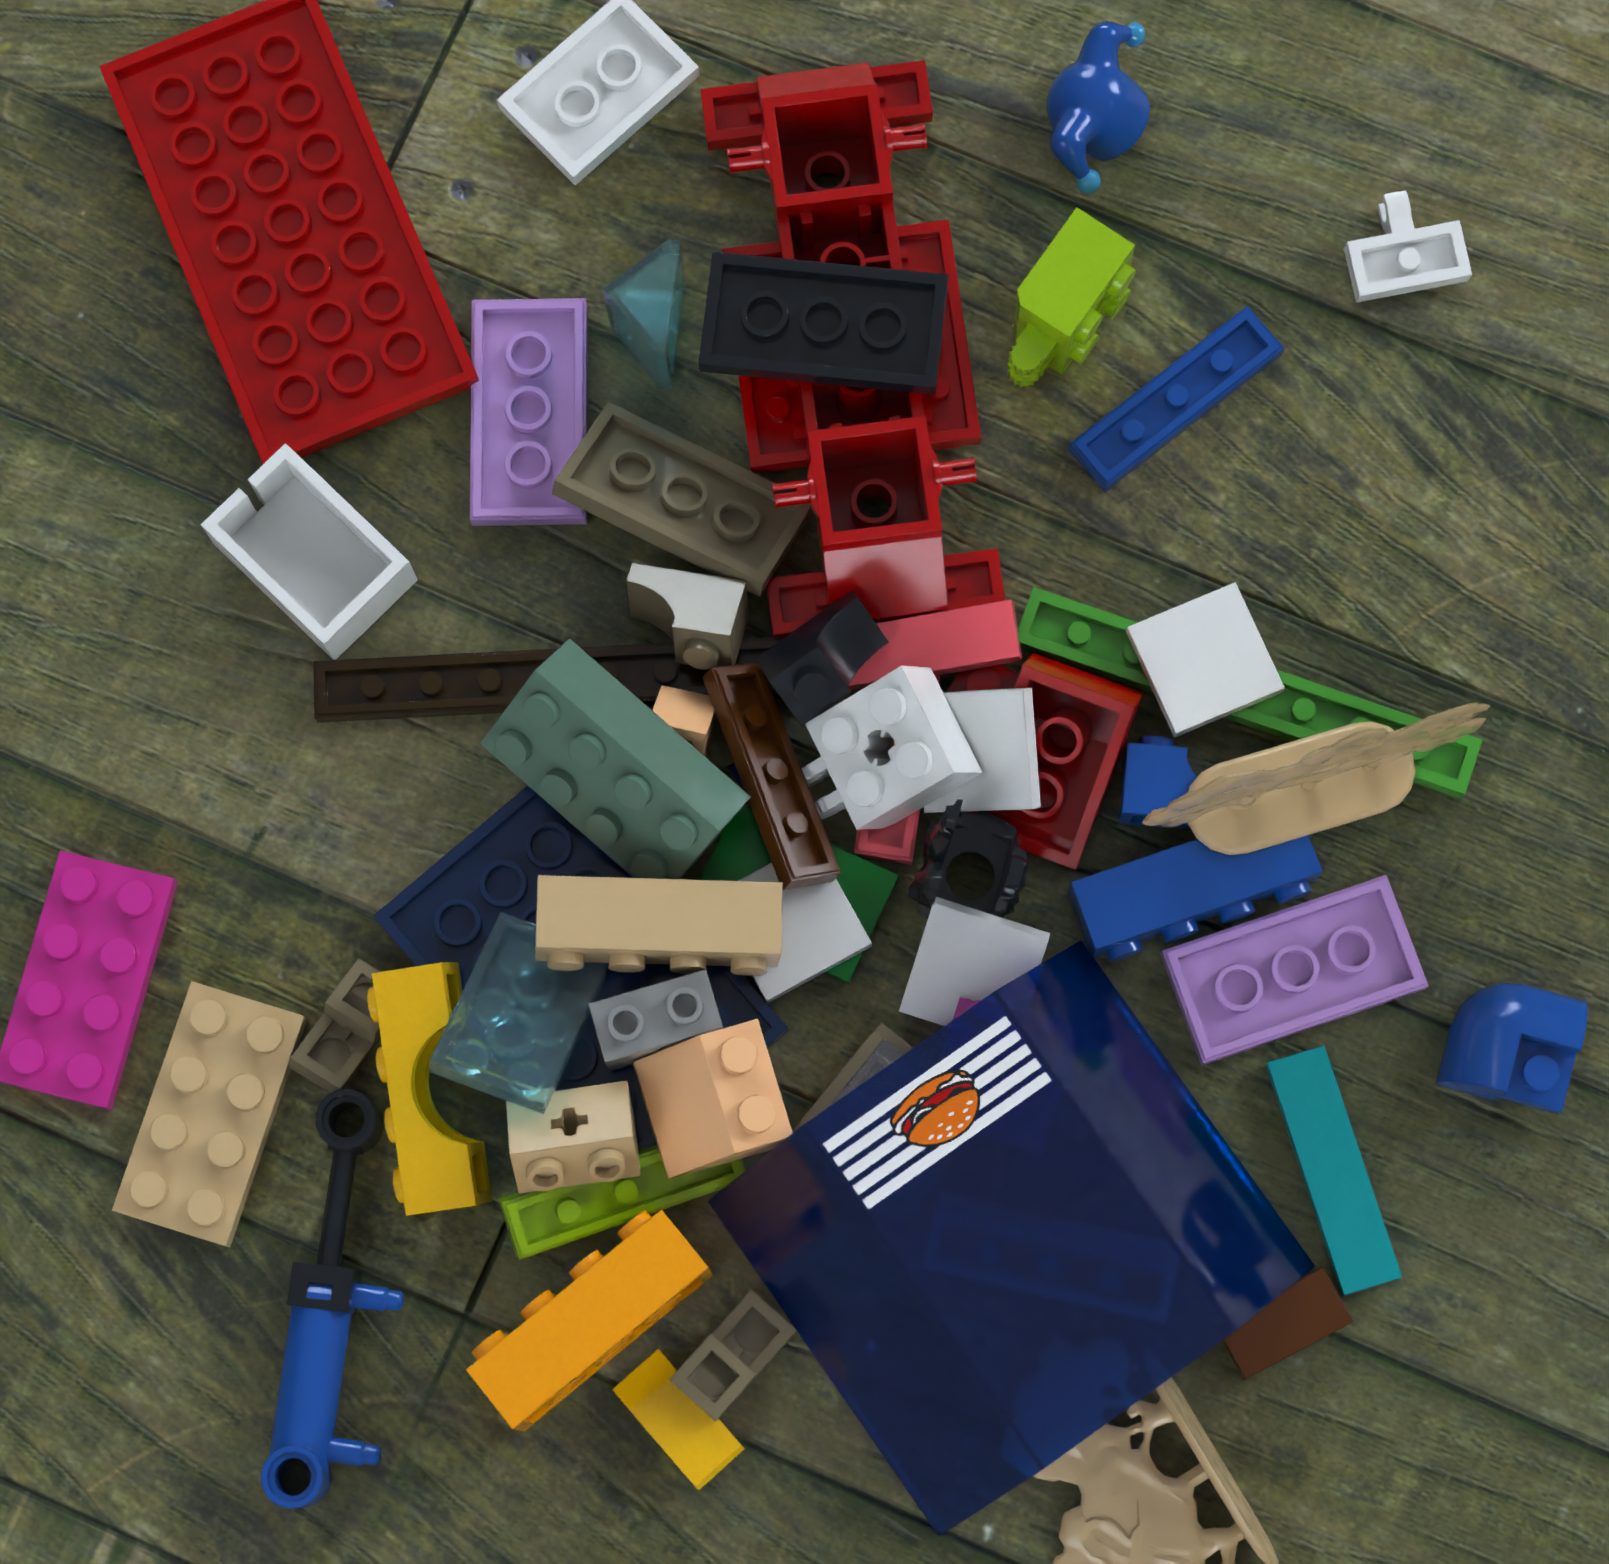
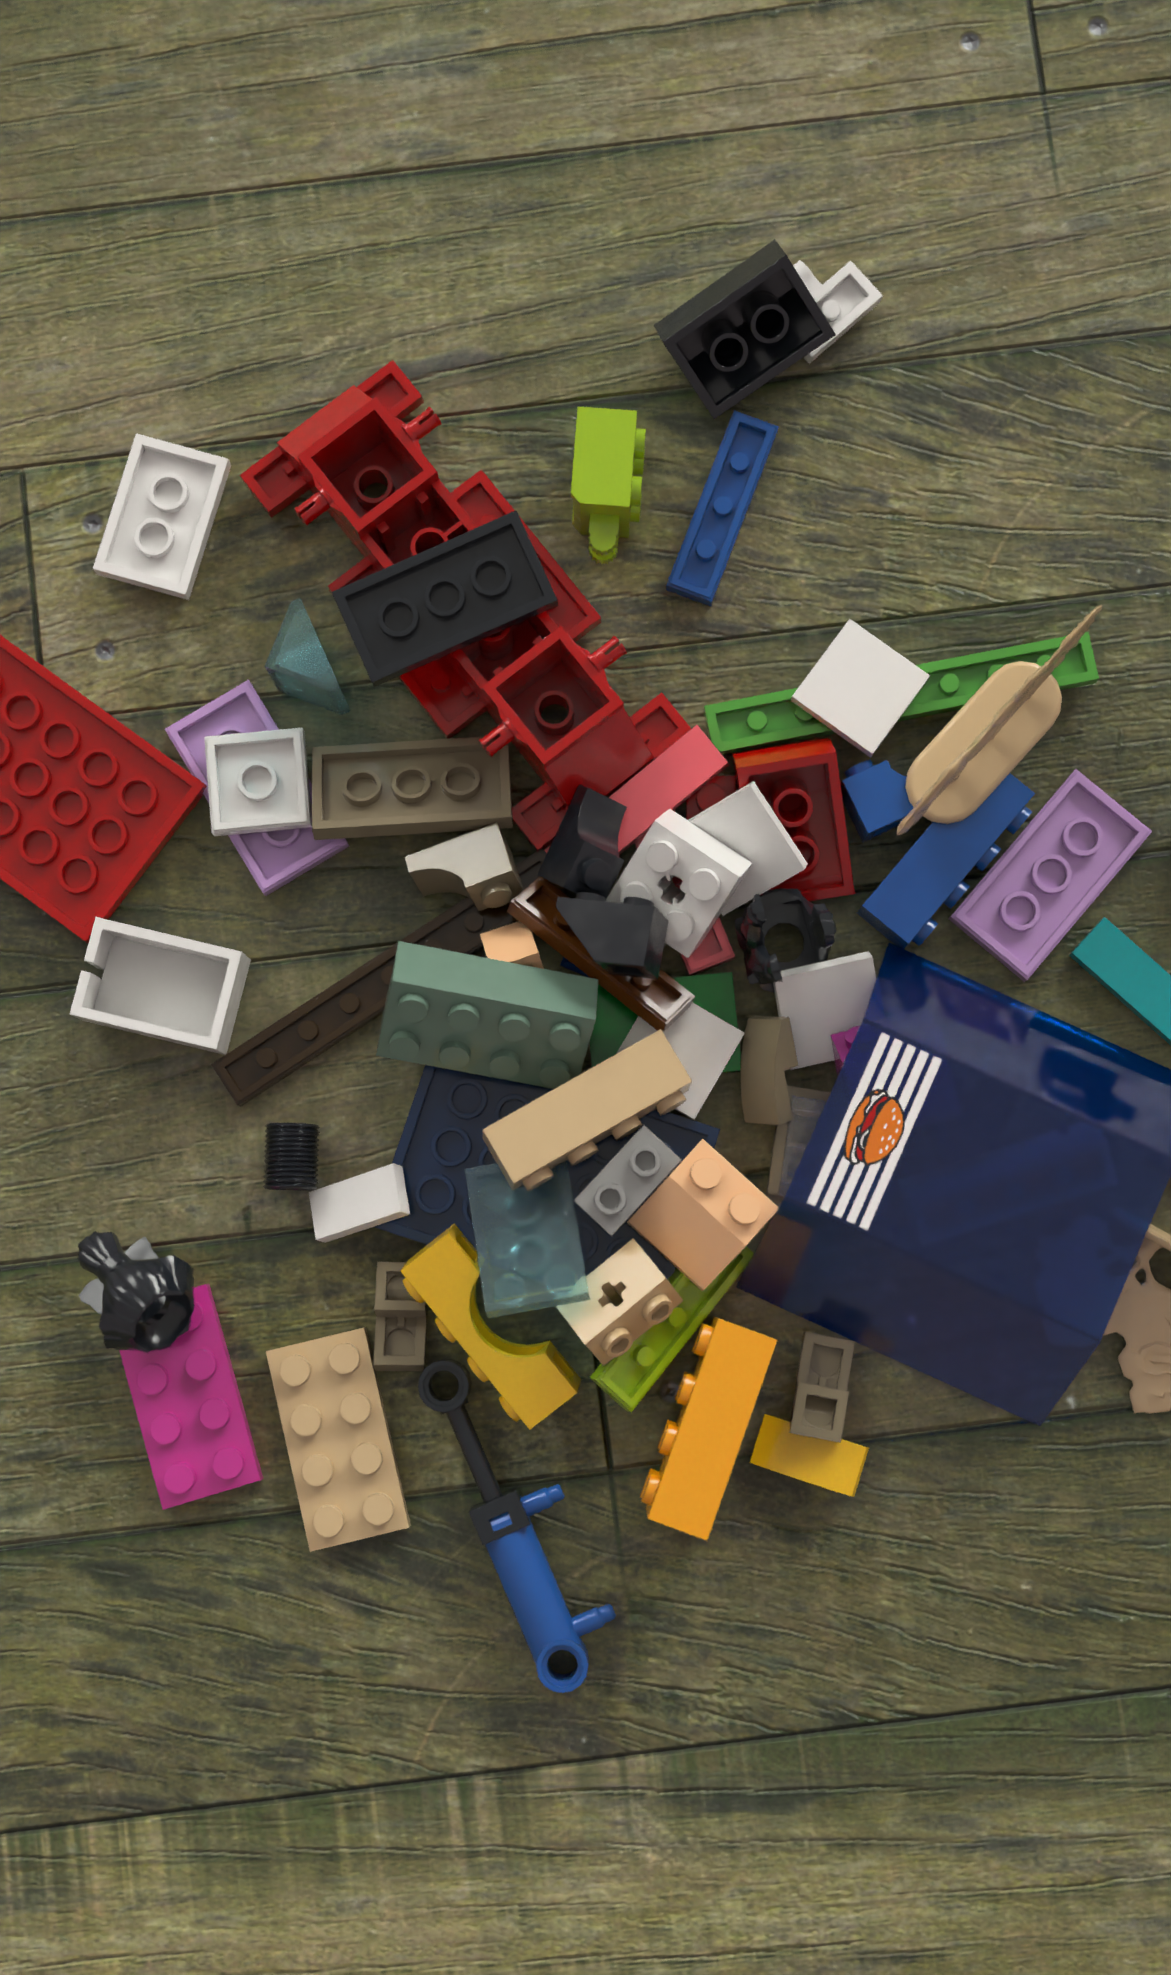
camera: 30 degrees left, 5 degrees up
blue piece [1046,21,1150,194] -> none
none -> black piece [77,1231,195,1353]
none -> white tile [204,727,312,836]
none -> black piece [263,1123,320,1191]
none -> white tile [309,1163,410,1243]
none -> black slope [556,892,668,979]
none -> black slope [654,240,836,419]
none -> dark tan slope [740,1016,798,1125]

